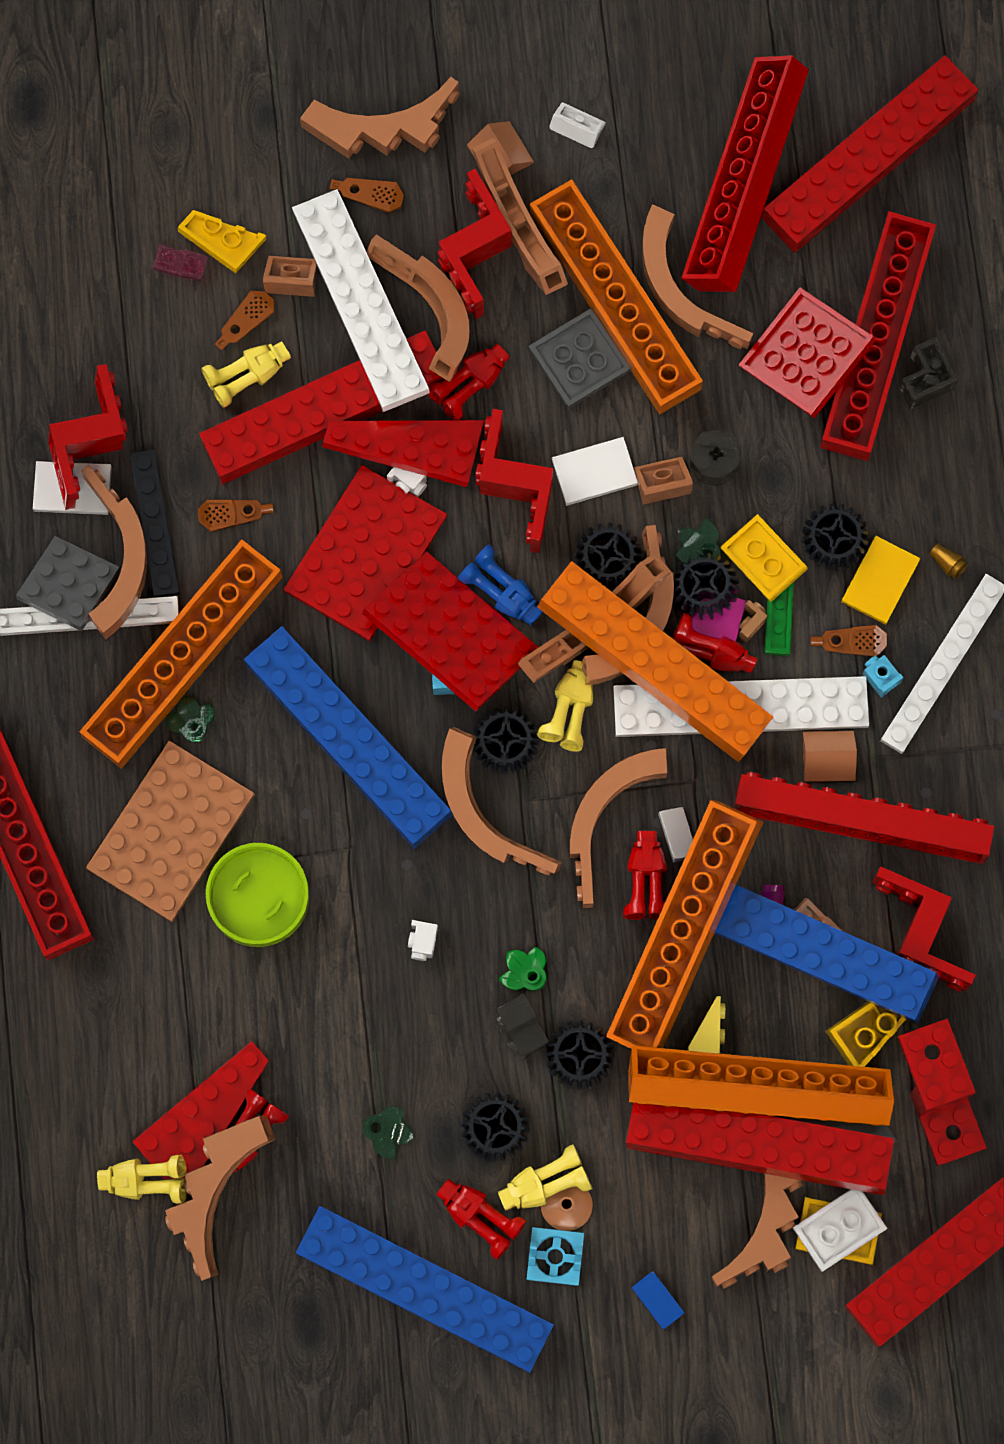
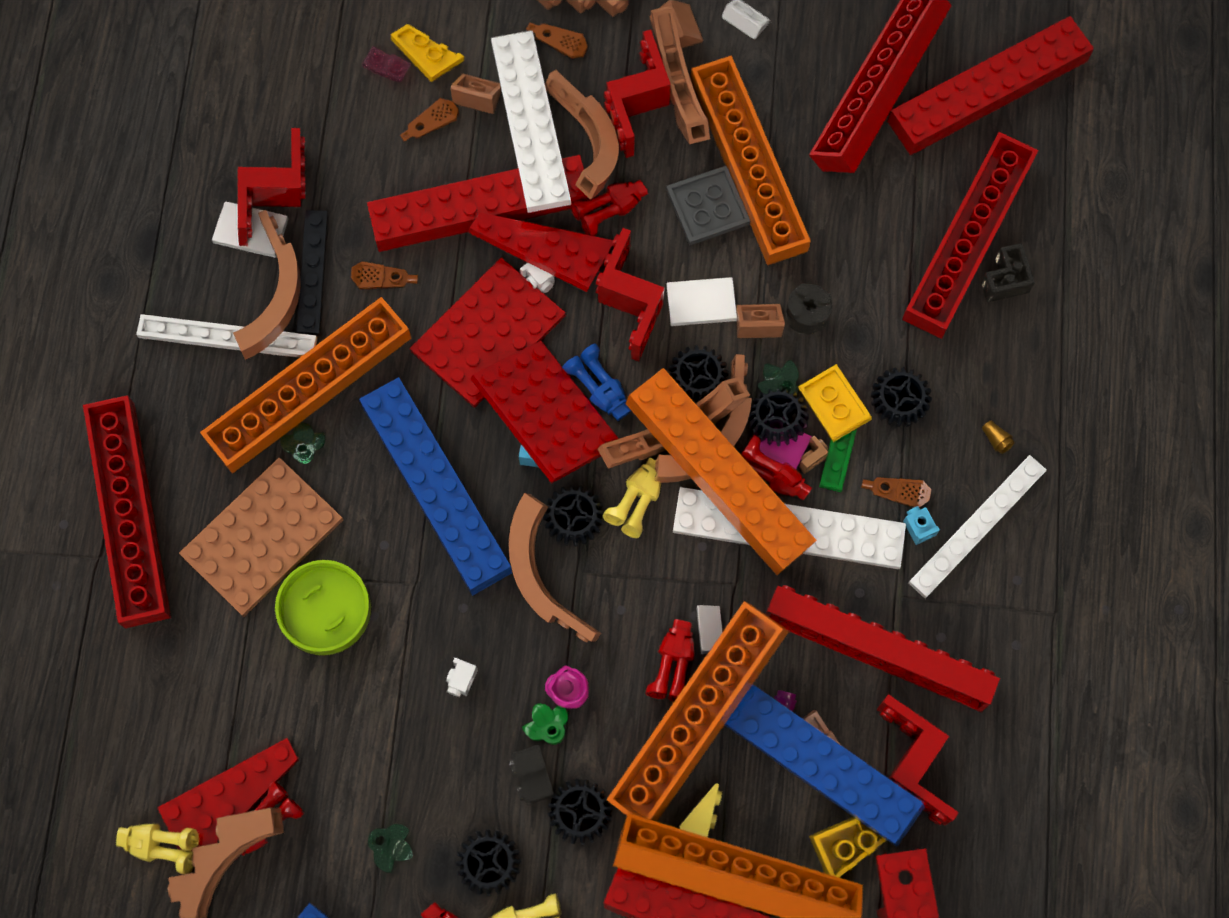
camera: 10 degrees right, 5 degrees down
dark grey plate [16,536,121,631] -> none
light yellow piece [201,341,291,408] -> none
nougat arch [570,748,667,908] -> none
nougat arch [642,204,753,350] -> none
plate [739,288,876,418] -> none
nougat slope [803,731,857,782] -> none
yellow tile [841,536,920,625] -> none
none -> dark pink hair [545,665,589,709]

